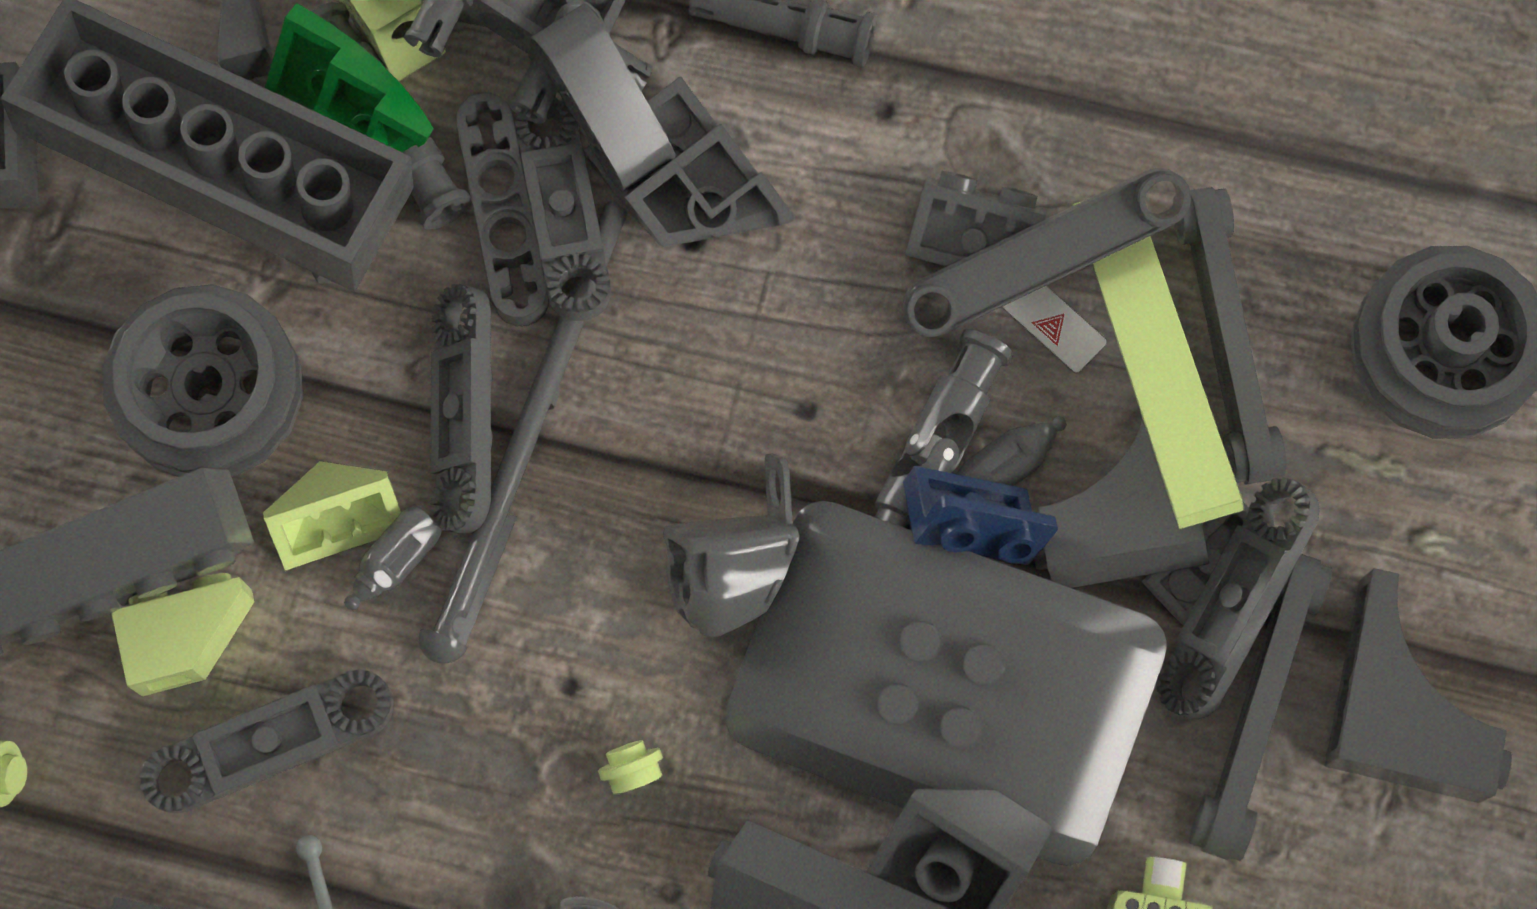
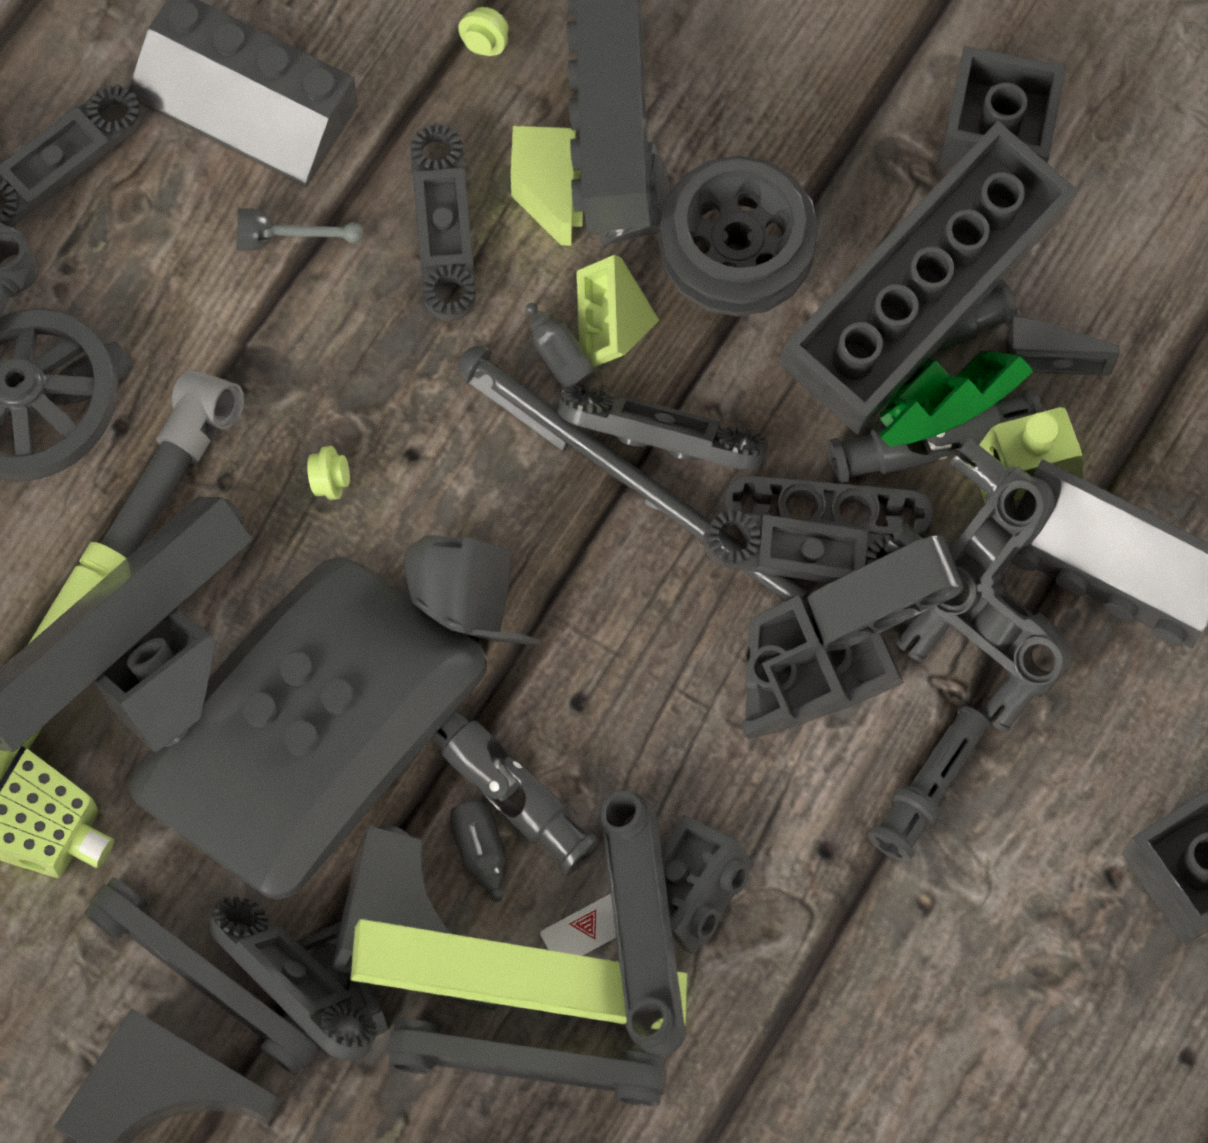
camera: 105 degrees right, 5 degrees down
dark blue bracket [903,466,1058,565] -> none

